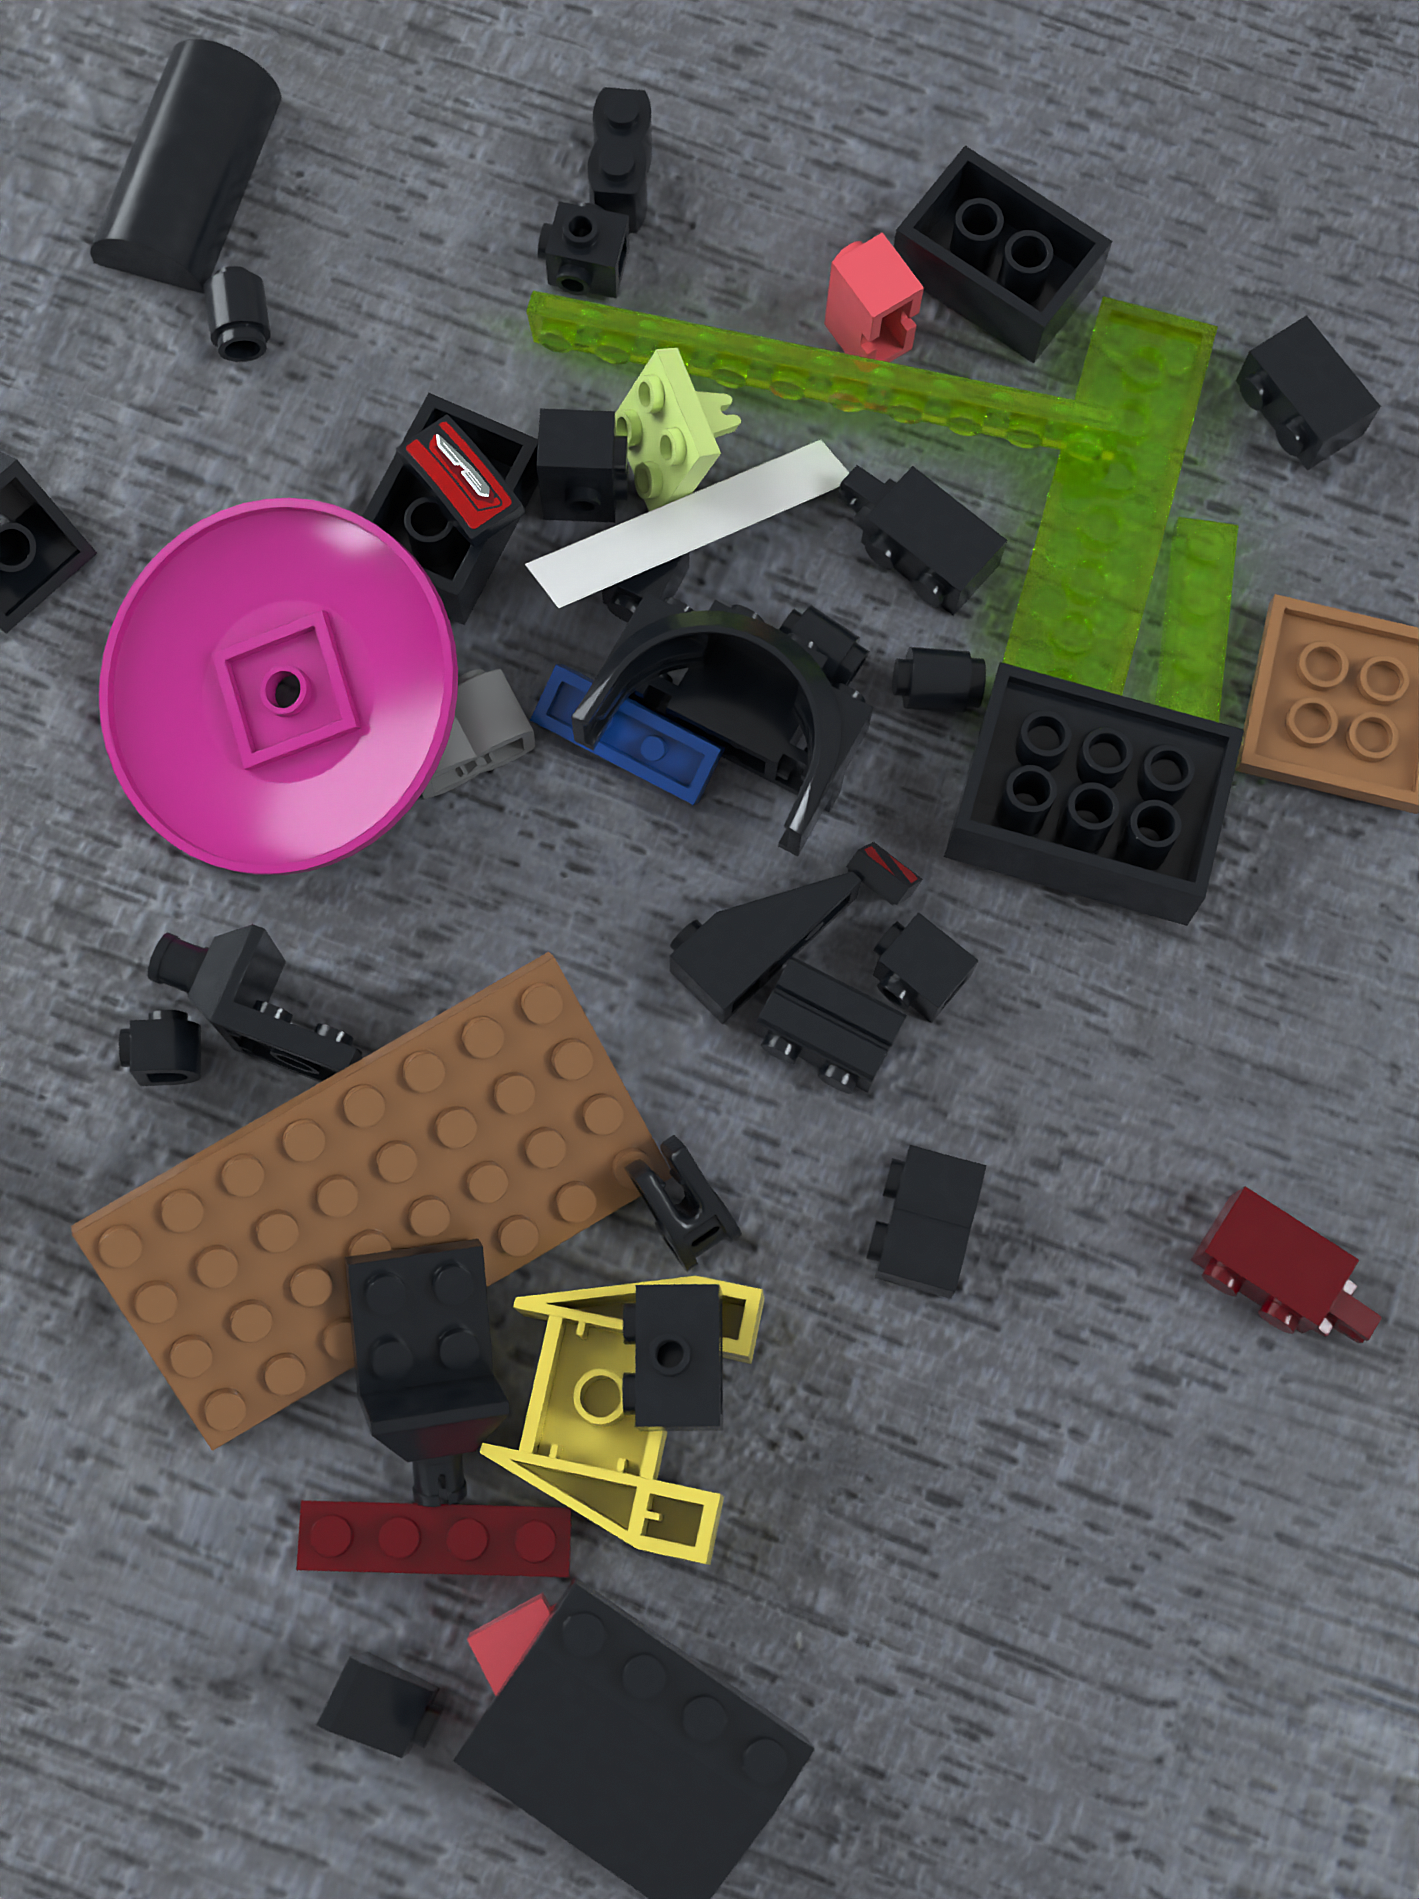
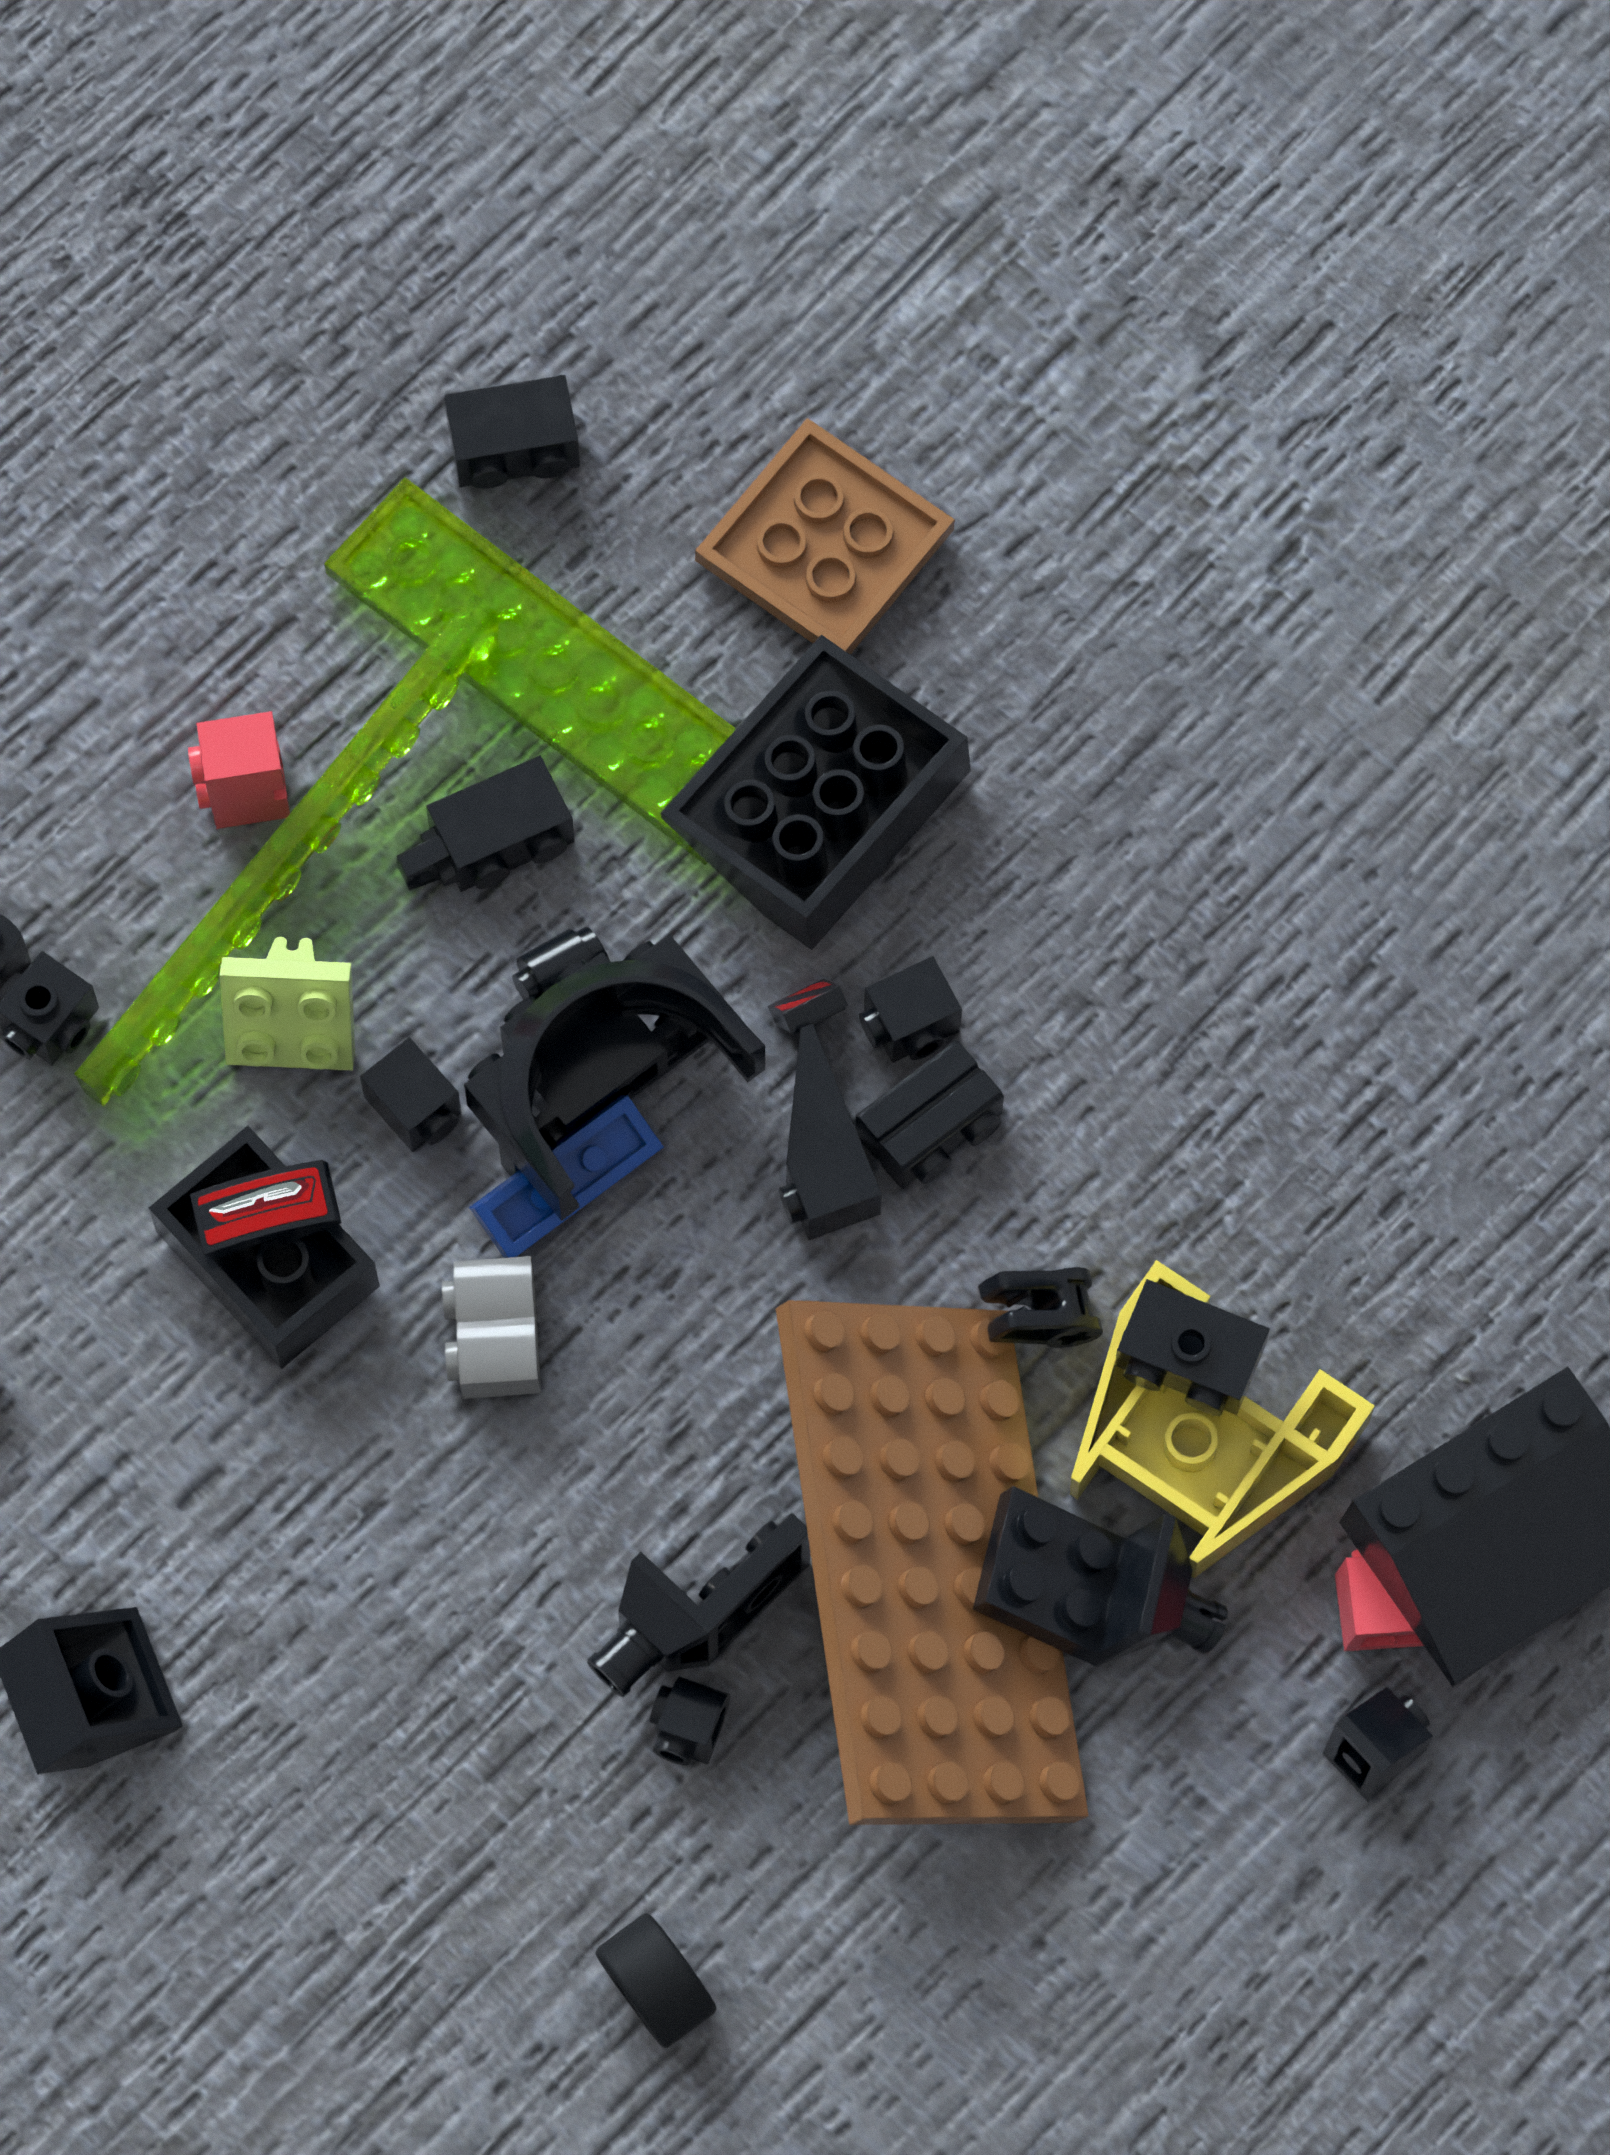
camera: 65 degrees left, 5 degrees down
dark pink dish [99,498,458,875] -> none
dark red plate [296,1500,572,1577] -> none
white sticker [525,439,849,608] -> none
black brick [537,408,629,523] -> none
black brick [866,1145,986,1299] -> none
black brick [892,647,986,713] -> none
black brick [893,145,1113,363] -> none
clear neon green plate [1155,516,1238,722] -> none
dark red hinge [1191,1186,1382,1343] -> none

